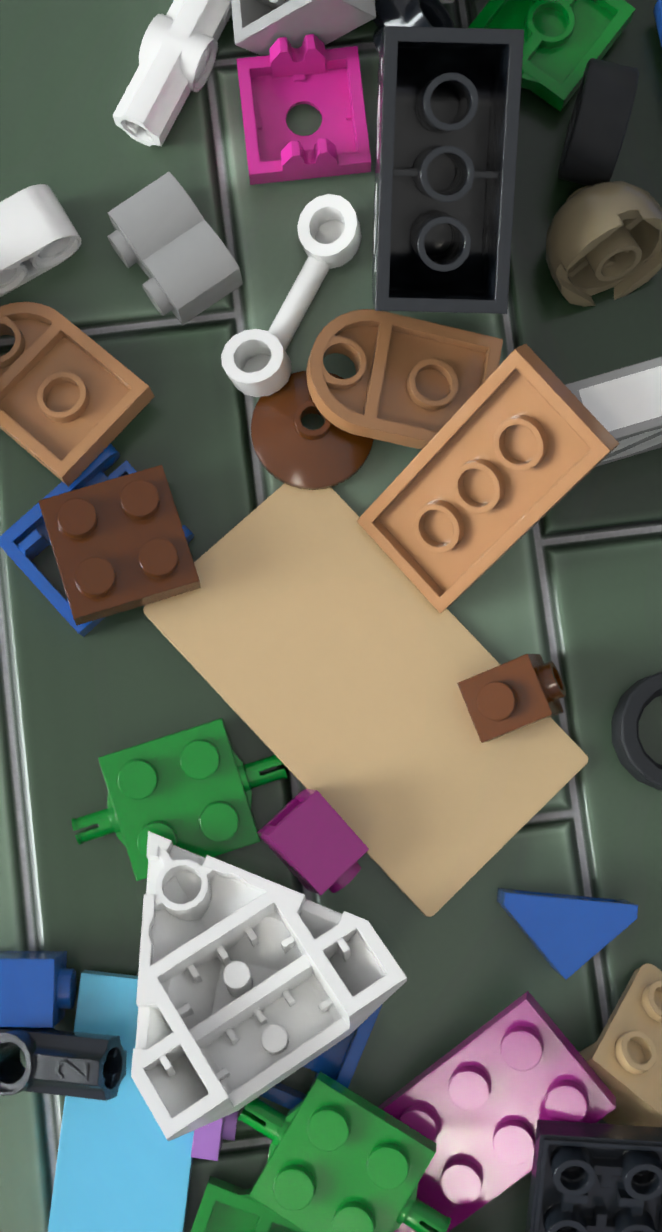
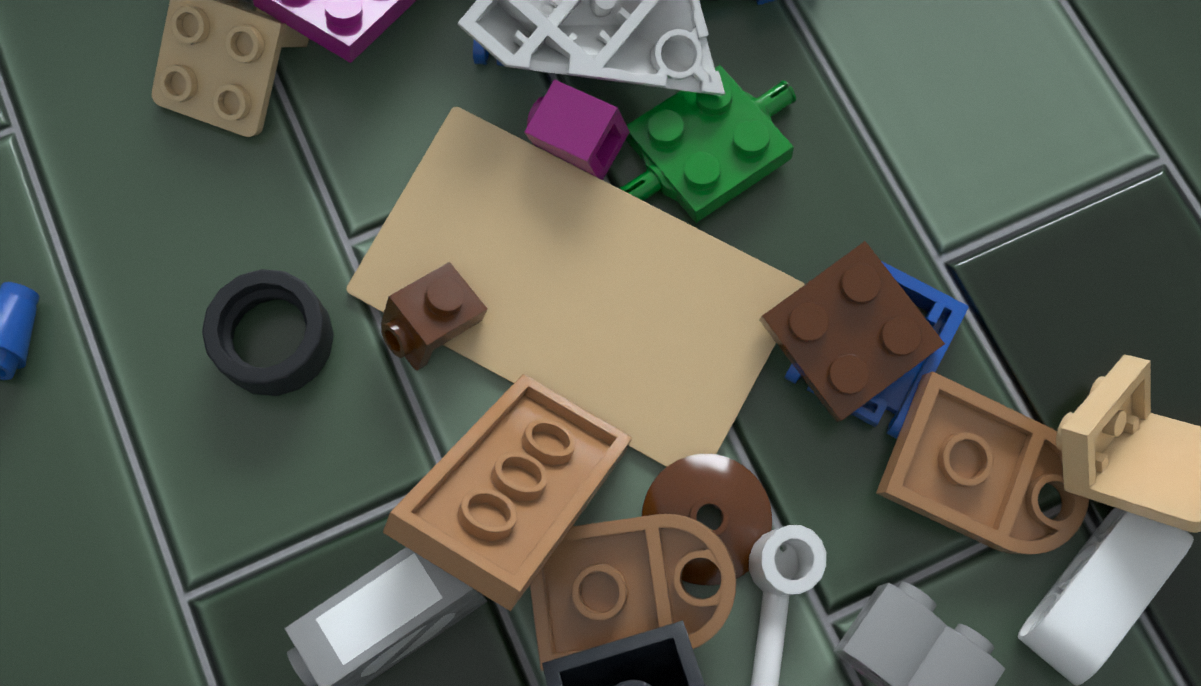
camera: 165 degrees right, 10 degrees down
blue slope [497,888,638,980] -> none

